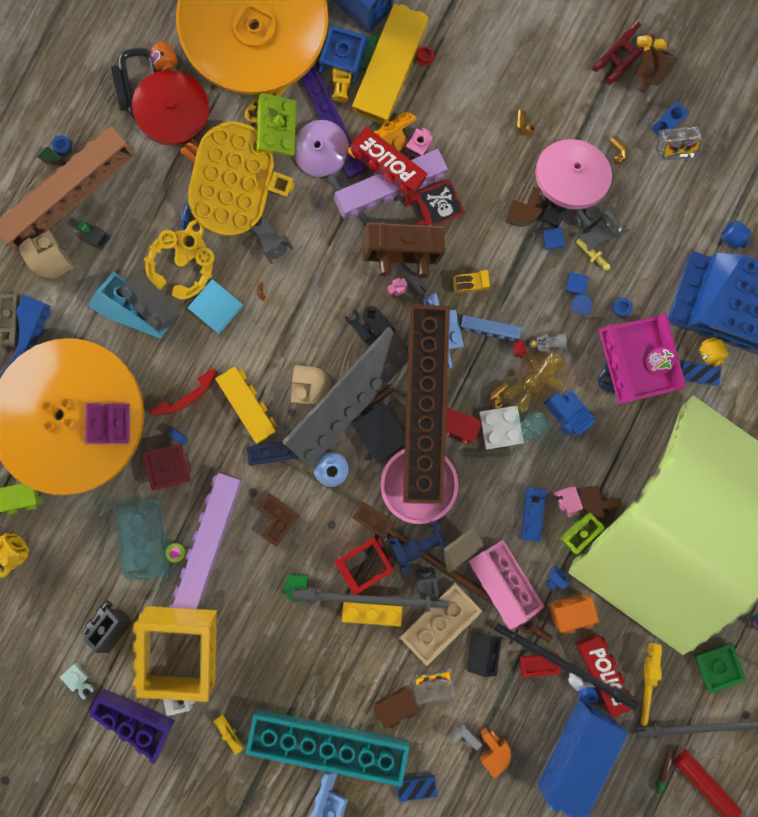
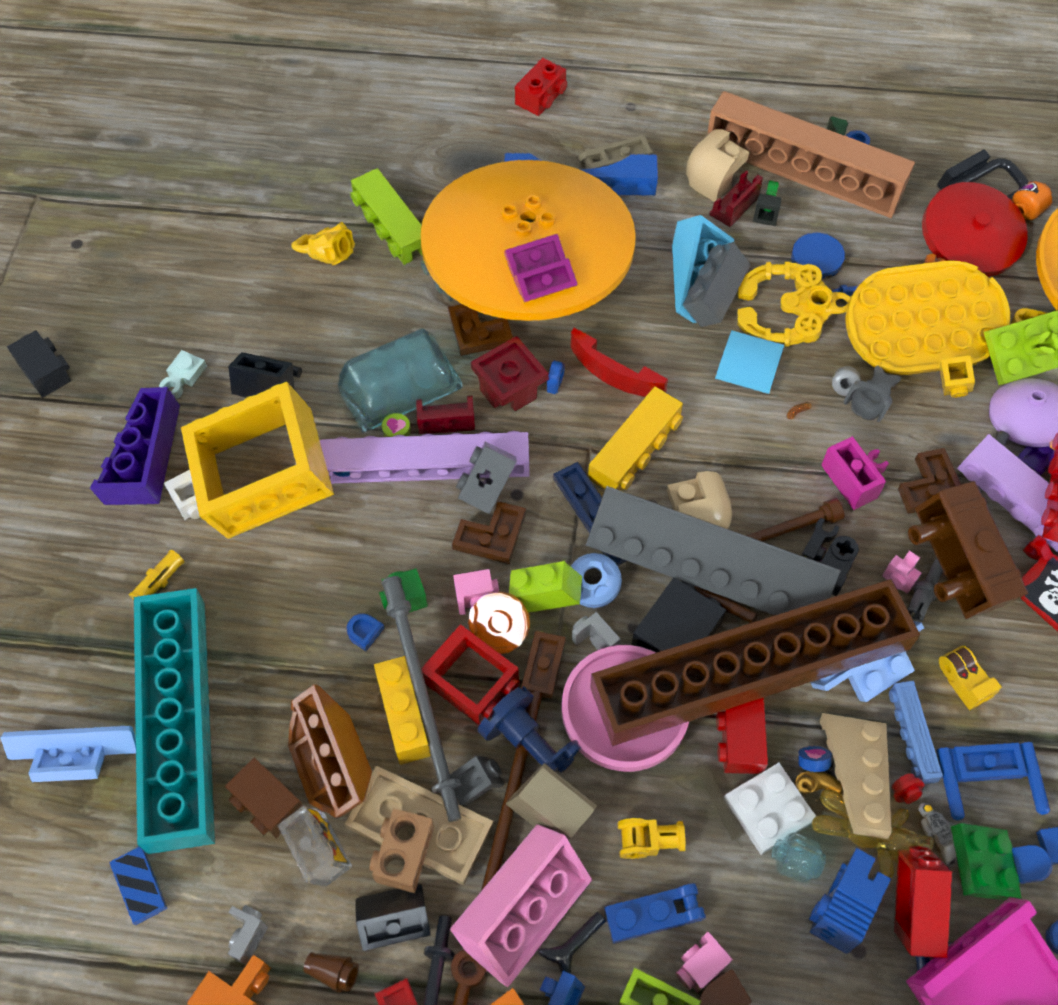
camera: 70 degrees right, 25 degrees down
none -> black brick [7,330,71,398]
none -> dark orange wedge [288,684,372,818]
none -> reddish brown cone [304,952,359,993]
none -> blue tile [347,614,385,651]
none -> medium nougat brick [369,808,435,893]
none -> dark red hinge [416,395,475,434]
none -> reddish brown plate [448,304,513,356]
none -> bright pink brick [453,569,499,615]
none -> dark grey brick [456,441,517,514]
none -> tile [468,591,530,654]
none -> lime brick [509,561,582,613]
none -> black piece [538,912,606,974]
none -> light grey bracket [572,612,621,650]
none -> yellow connector [617,818,686,859]
none -> dark red hinge [709,170,763,227]
none -> reddish brown piece [746,498,845,542]
none -> blue tile [791,232,845,279]
none -> blue tile [798,746,832,772]
none -> tan wing [820,713,892,839]
none -> dark pink brick [821,436,889,510]
none -> light grey piece [832,366,861,396]
none -> red window [894,846,952,958]
none -> reddish brown plate [898,448,961,514]
none -> blue plate [936,742,1050,821]
none -> green plate [951,823,1022,900]

